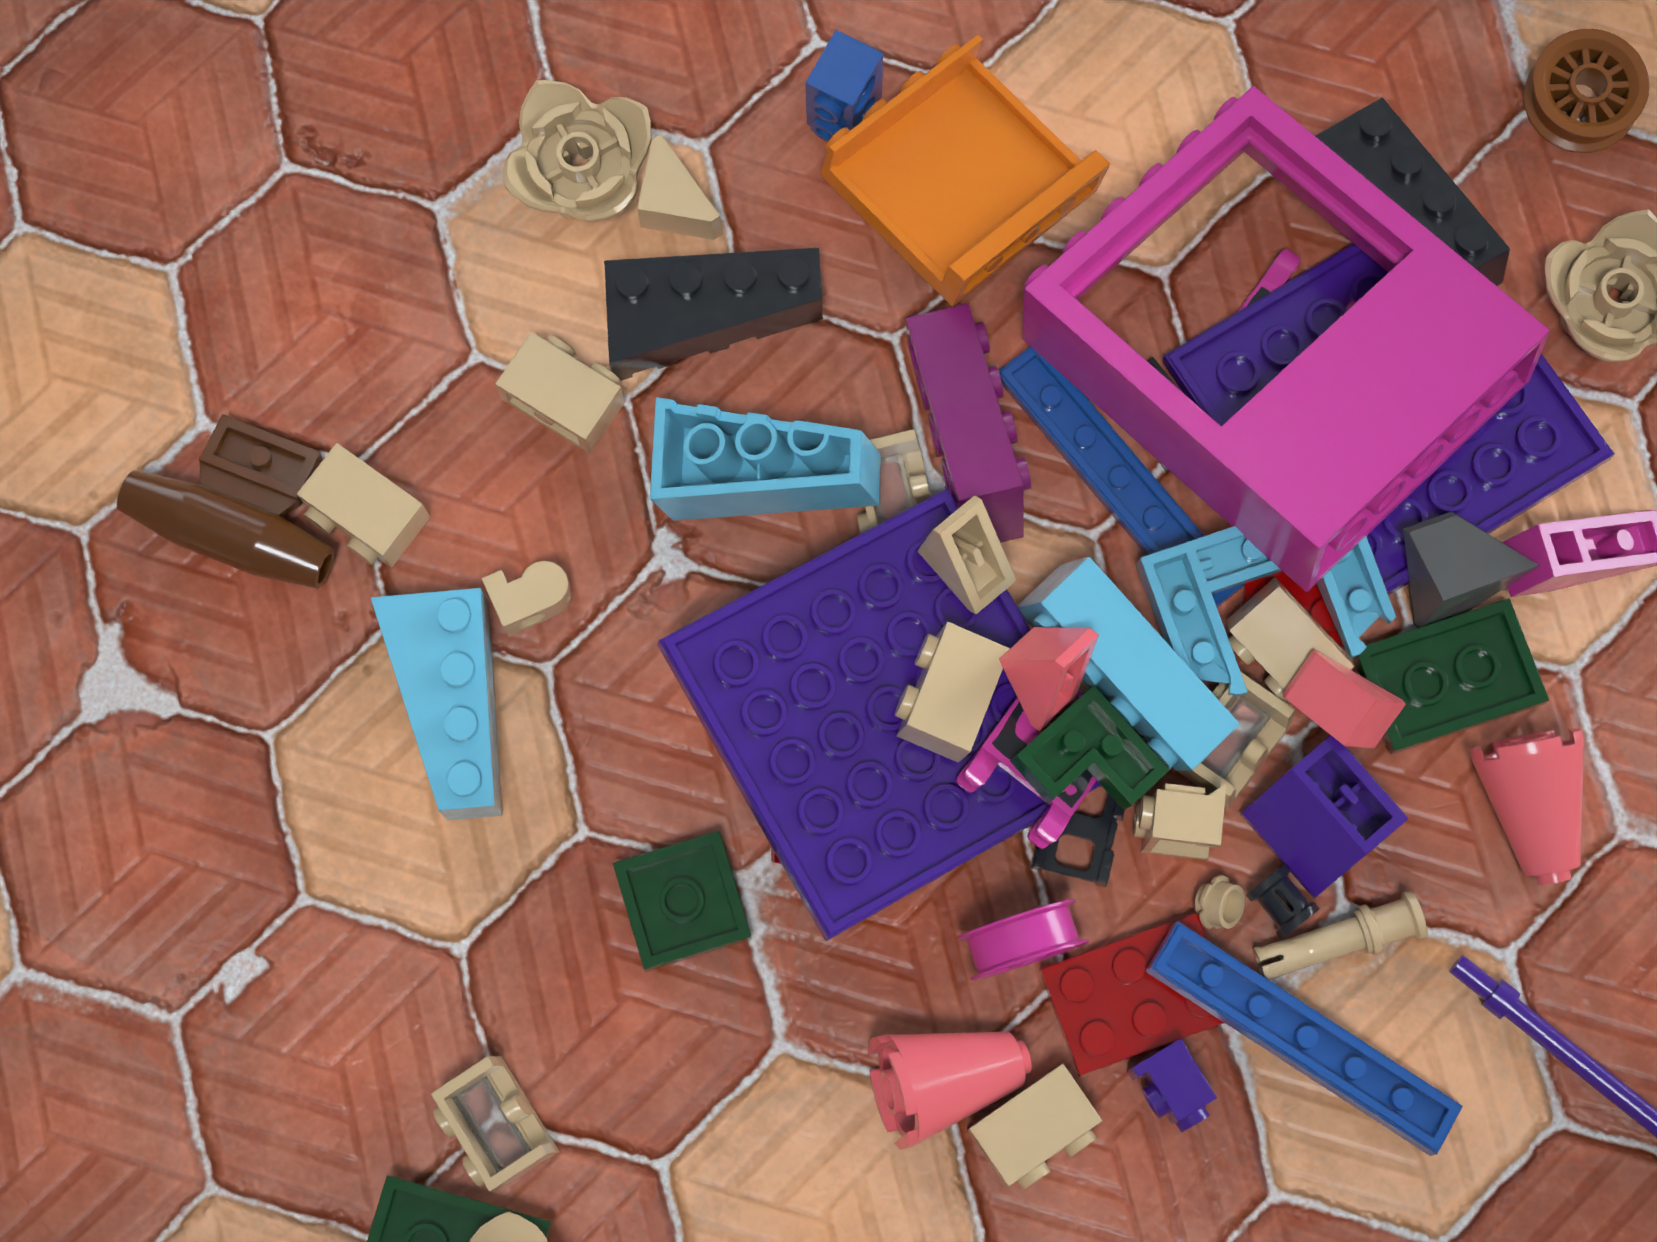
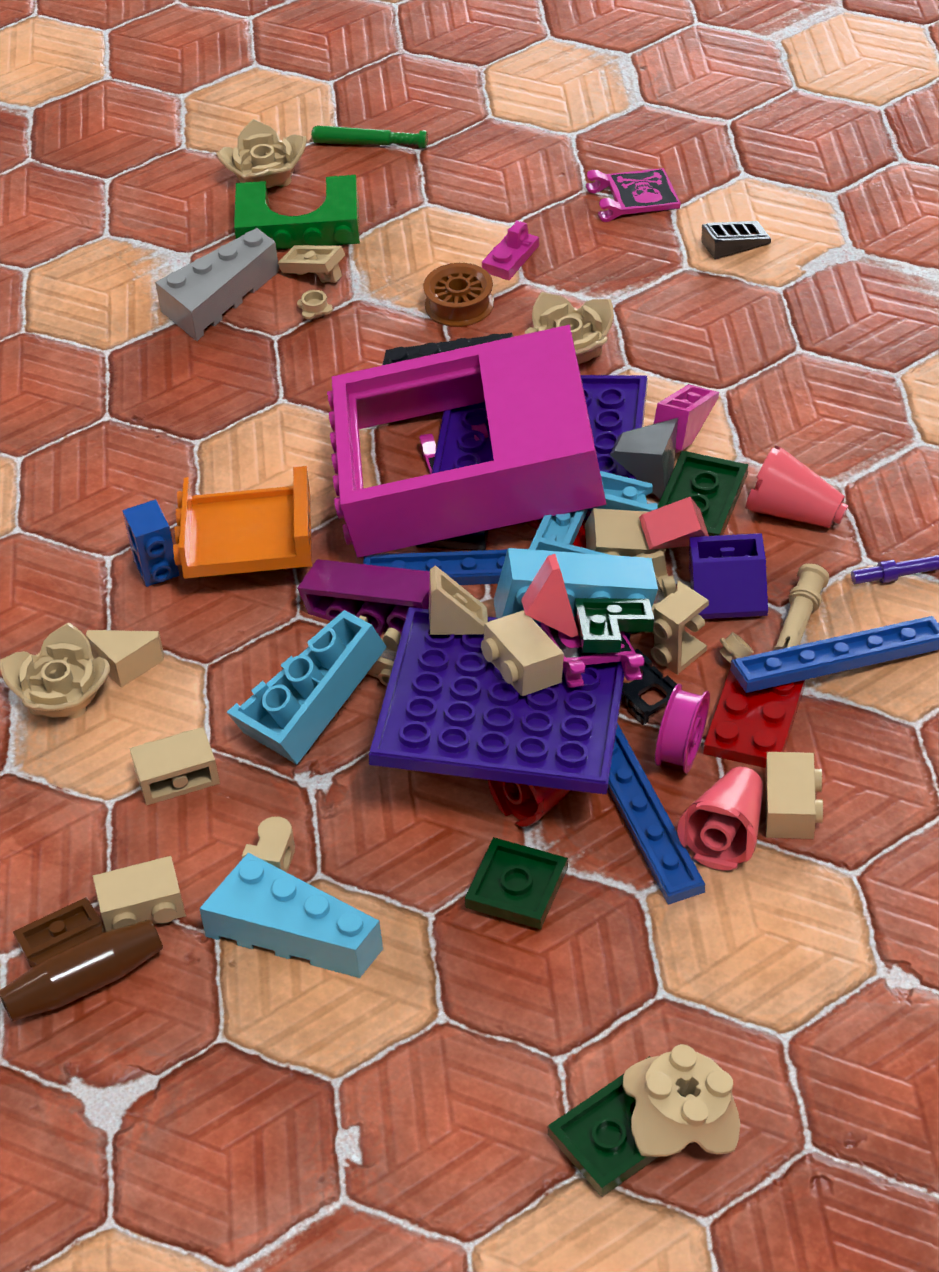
camera: 50 degrees left, 30 degrees down
tan window [431,1056,560,1192] -> none
black wedge [604,248,823,381] -> none
dark purple brick [1127,1039,1217,1133] -> none
black bush [1246,865,1320,939] -> none
none -> blue tile [607,723,705,905]

